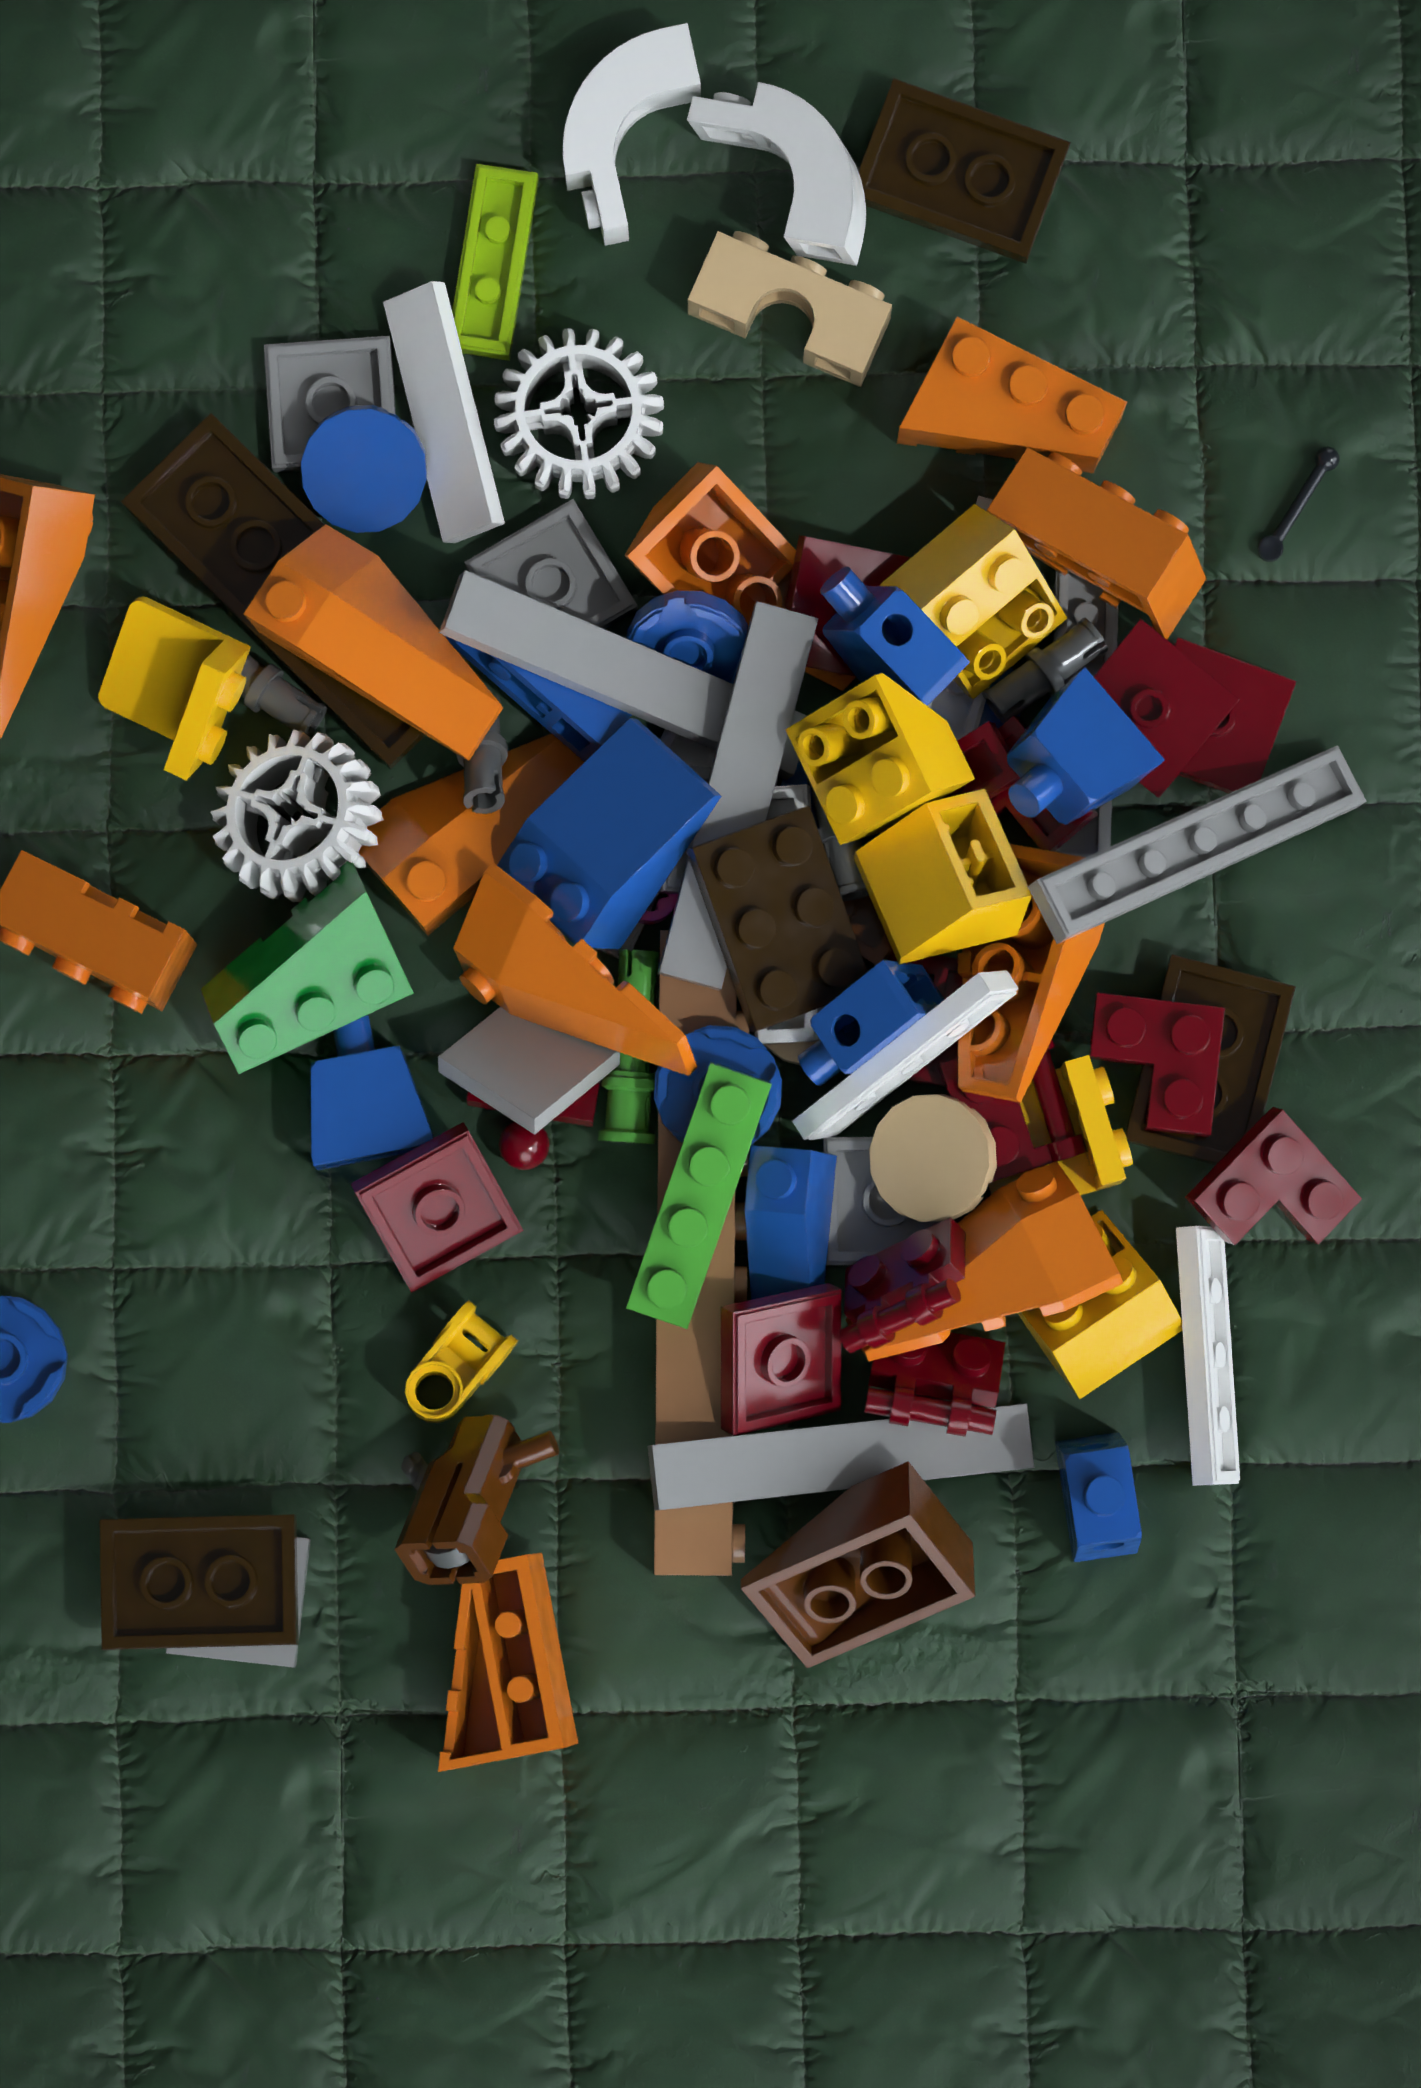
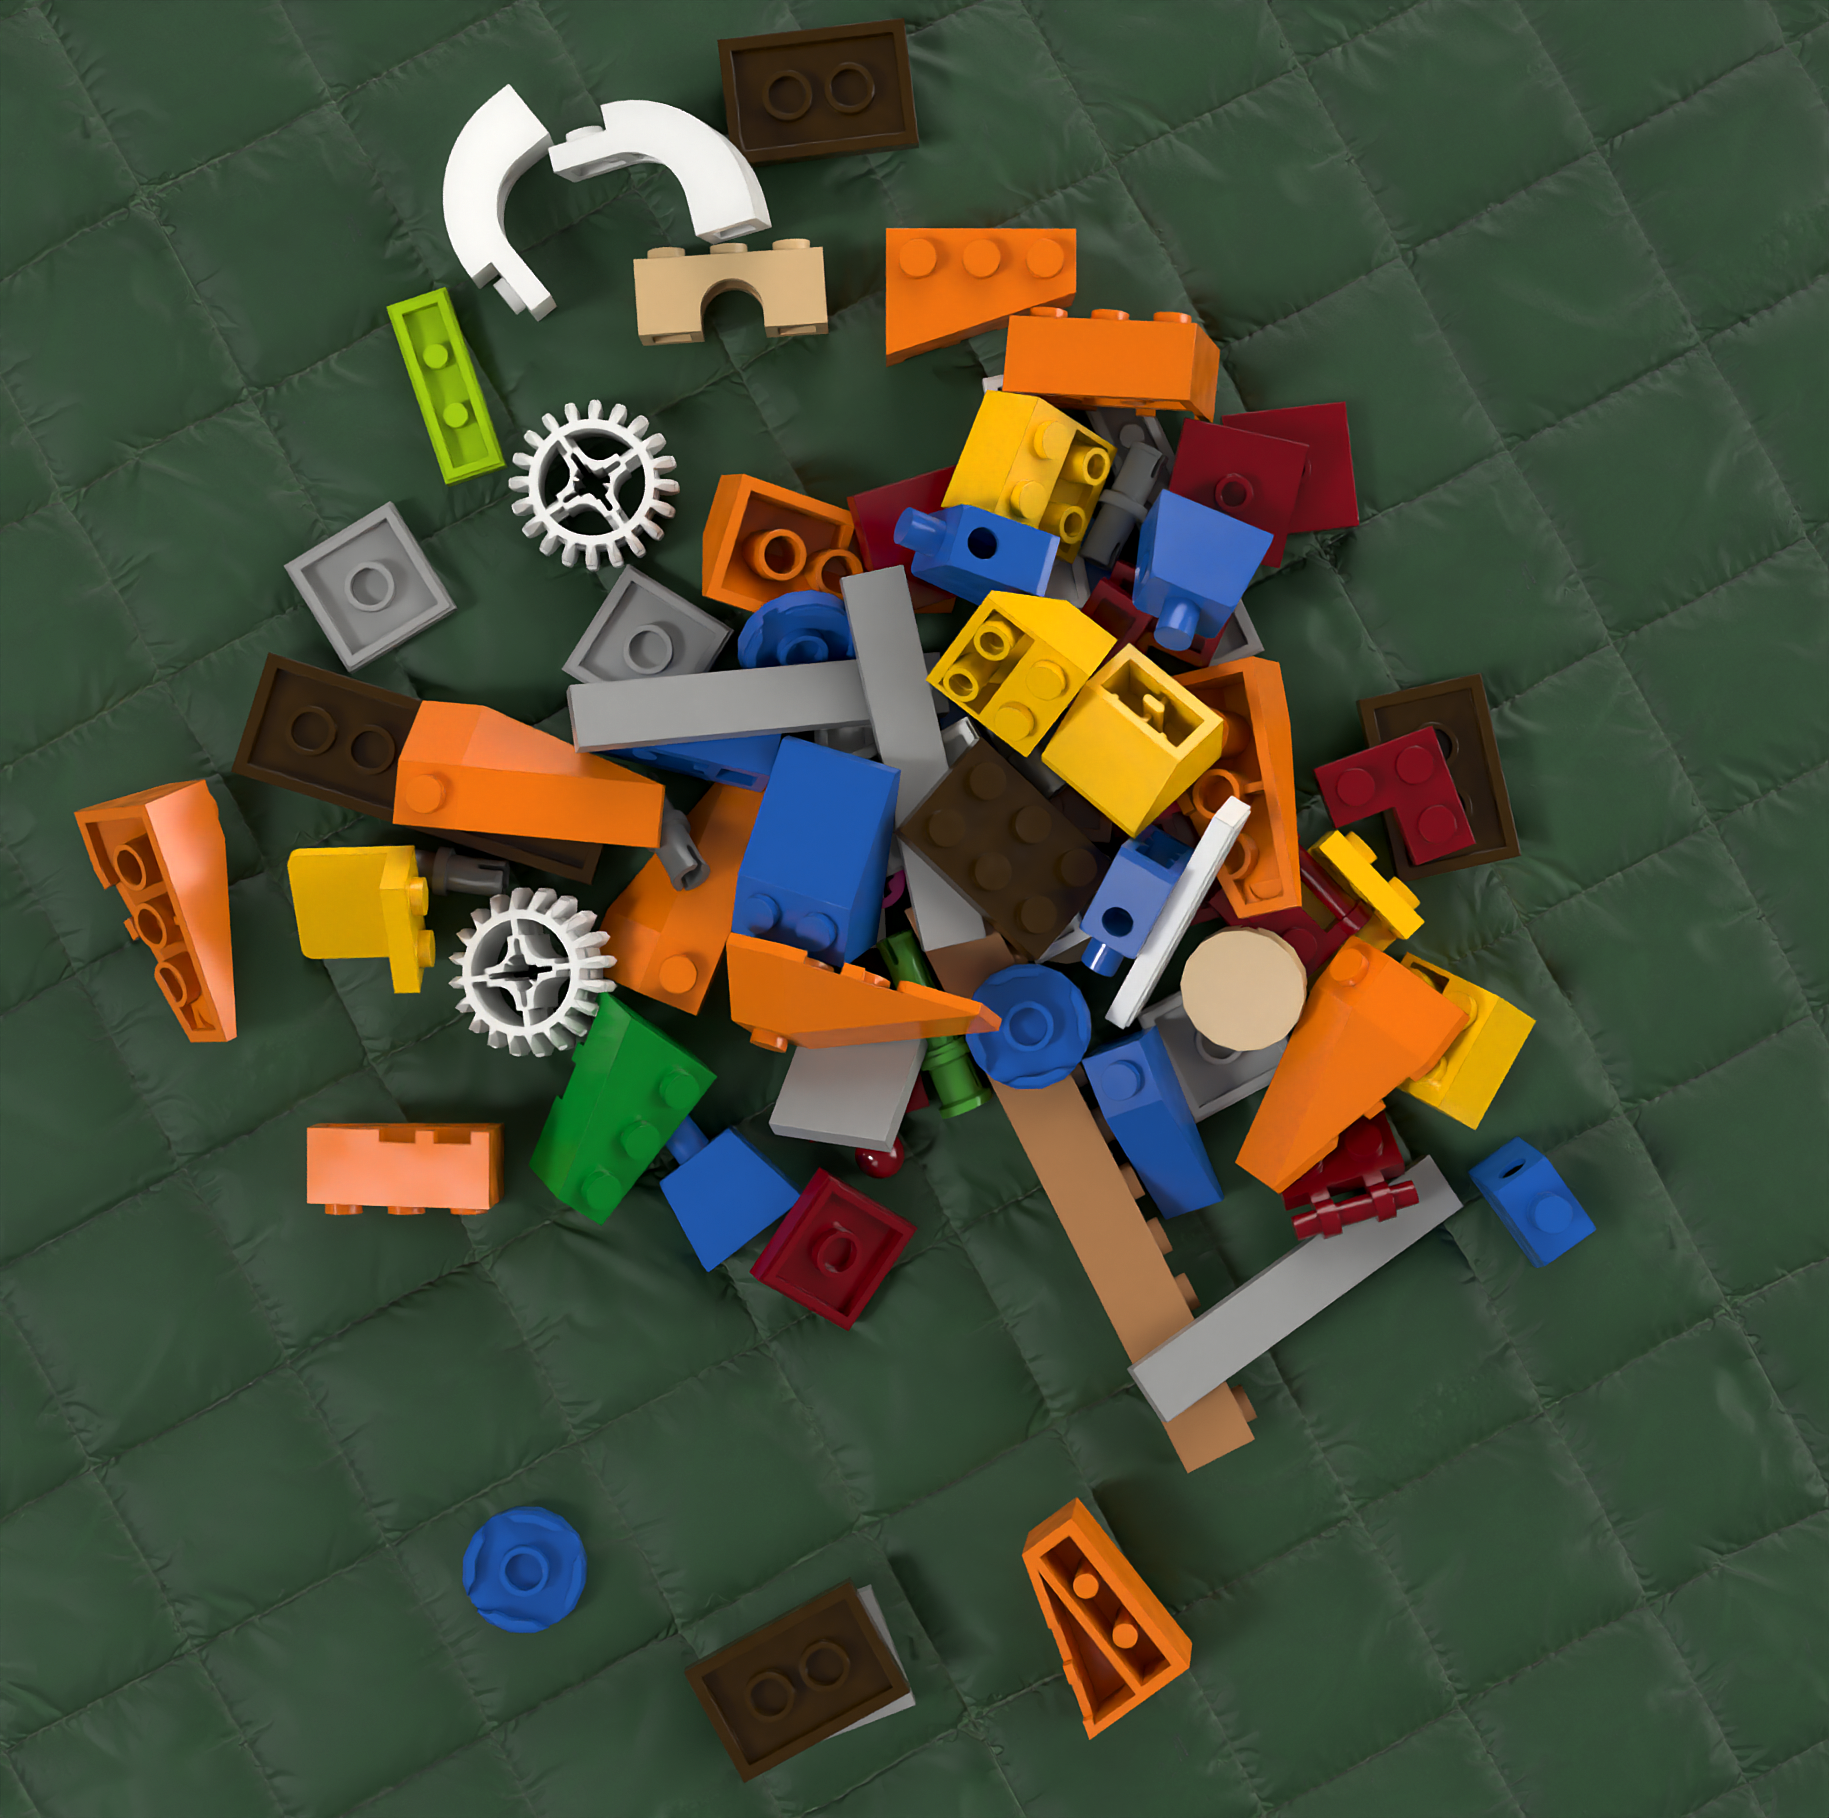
camera: 25 degrees left, 5 degrees up
blue tile [301,405,427,533] -> none
white tile [383,281,505,543] -> none
reddish brown piece [394,1415,559,1585] -> none
yellow piece [405,1300,519,1423] -> none
bright green plate [626,1062,772,1329] -> none
dark red plate [721,1283,841,1436] -> none
reddish brown slope [741,1461,975,1668] -> none
dark red plate [840,1217,966,1353] -> none
light grey tile [1028,745,1367,944] -> none
white tile [1176,1226,1240,1486] -> none
dark red plate [1185,1107,1362,1245] -> none
black hinge [1258,446,1340,562] -> none

